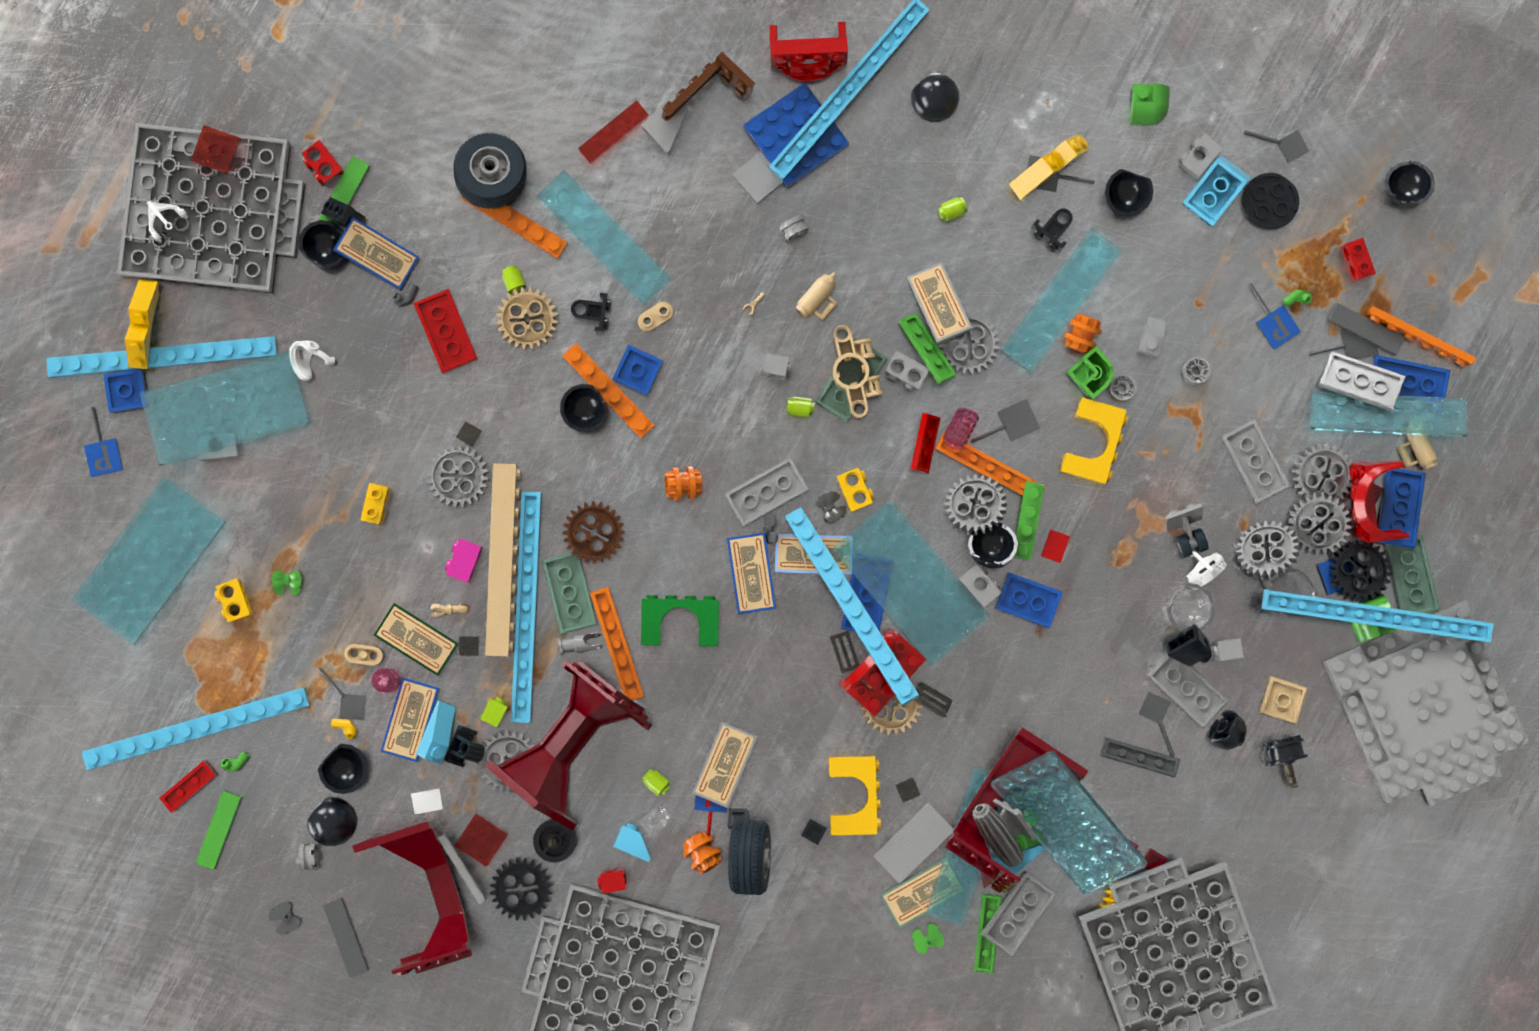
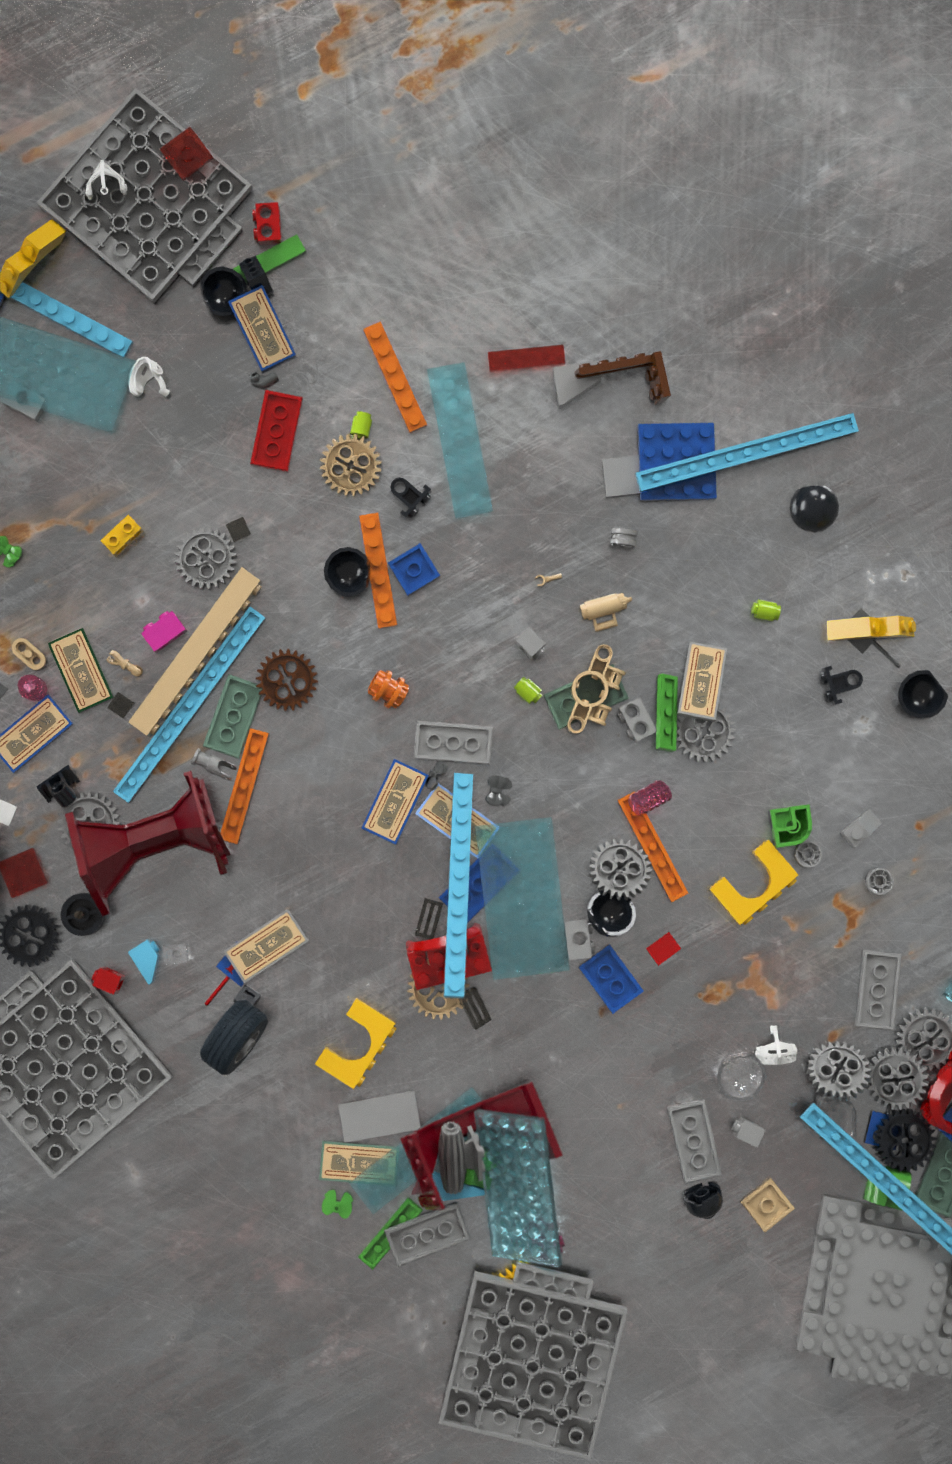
camera: 25 degrees right, 0 degrees up
medium azure slope [416,700,455,765] -> none
black wheel [453,132,527,209] -> none
lime brick [480,696,509,728] -> none
tan plate [638,302,673,332] -> none
green arch [641,595,719,647] -> none
lime brick [641,769,670,796] -> none
orange piece [683,832,722,874] -> none
red piece [769,22,848,81] -> none
black plate [801,819,827,845] -> none
yellow brick [836,468,875,513] -> none
clear smoke tile [895,777,921,803] -> none
red plate [911,413,940,474] -> none
dark grey piece [971,399,1040,443] -> none
clear light blue plate [1000,228,1122,373] -> none
bright green plate [1014,481,1045,560] -> none
orange piece [1064,313,1103,353] -> none
dark grey tile [1101,737,1181,778] -> none
dark grey piece [1139,692,1174,757] -> none
dark red tile [1140,848,1167,870] -> none
light grey plate [1165,503,1209,558] -> none
black torso [1165,624,1211,666] -> none
black wheel [1262,735,1308,789] -> none

